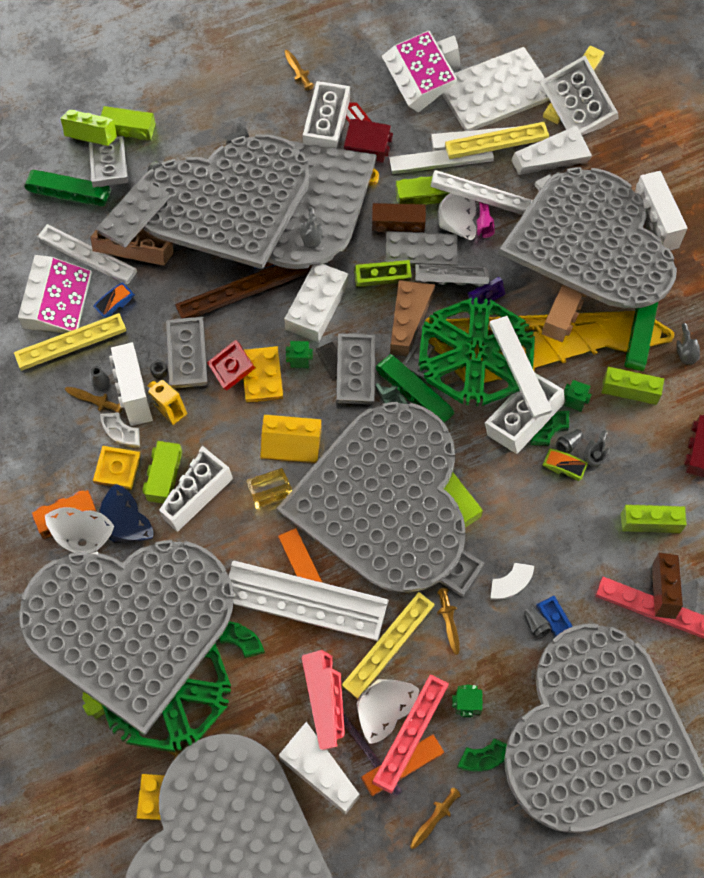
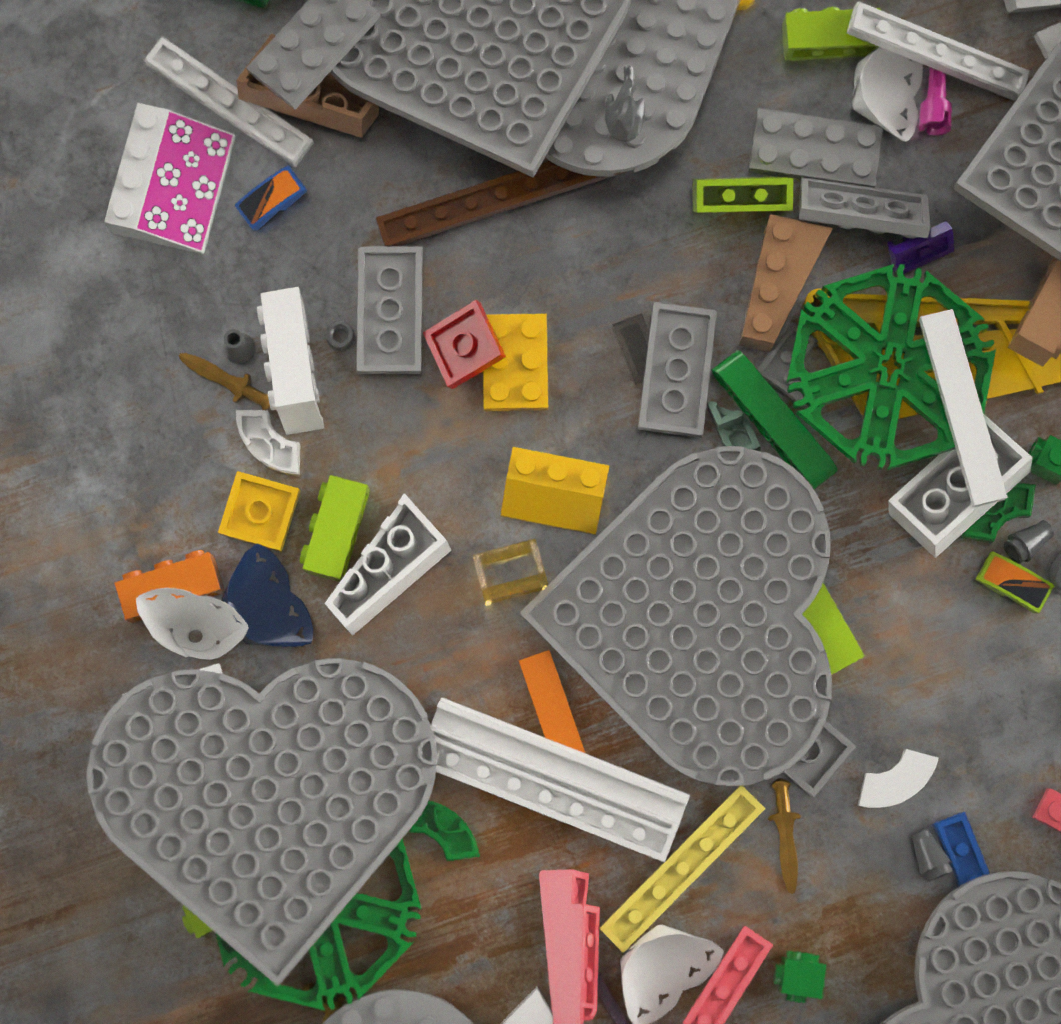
camera: 10 degrees right, 15 degrees up
light yellow plate [14,313,126,371] -> none
yellow torso [147,380,187,425] -> none
white brick [284,263,348,343] -> none
green brick [286,341,313,368] -> none
reddish brown brick [372,203,426,233] -> none

